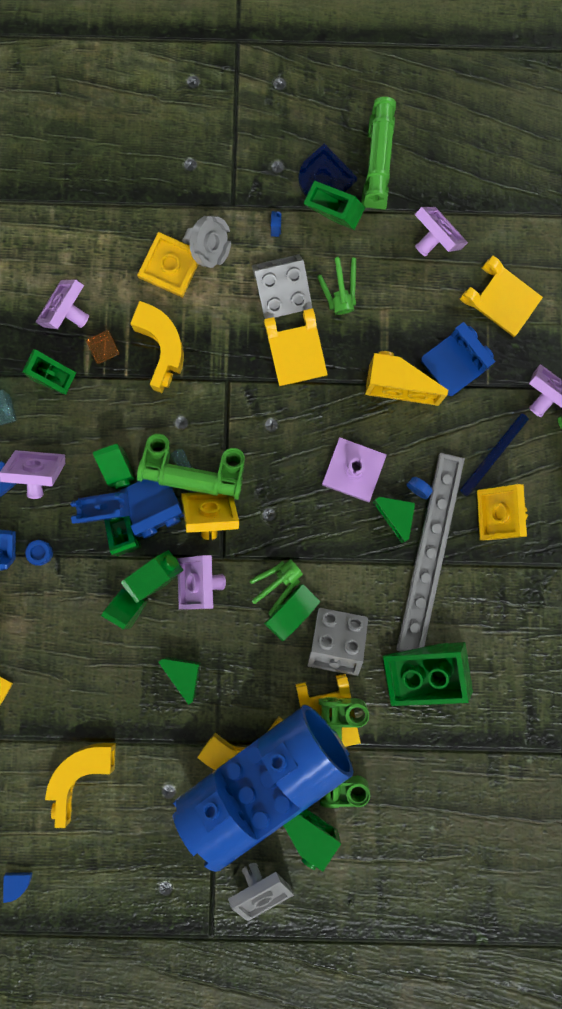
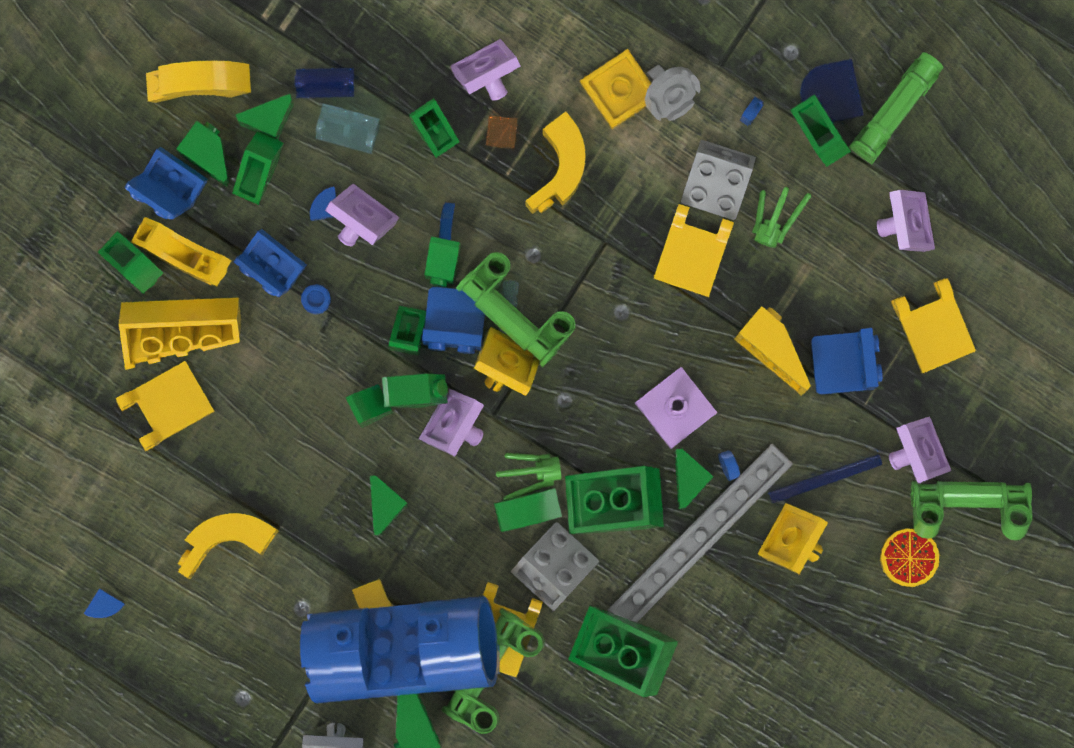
camera: 30 degrees right, 0 degrees up
blue hinge [70,491,131,524] -> none
none -> blue tile [439,202,455,240]
none -> green slope [565,466,664,534]

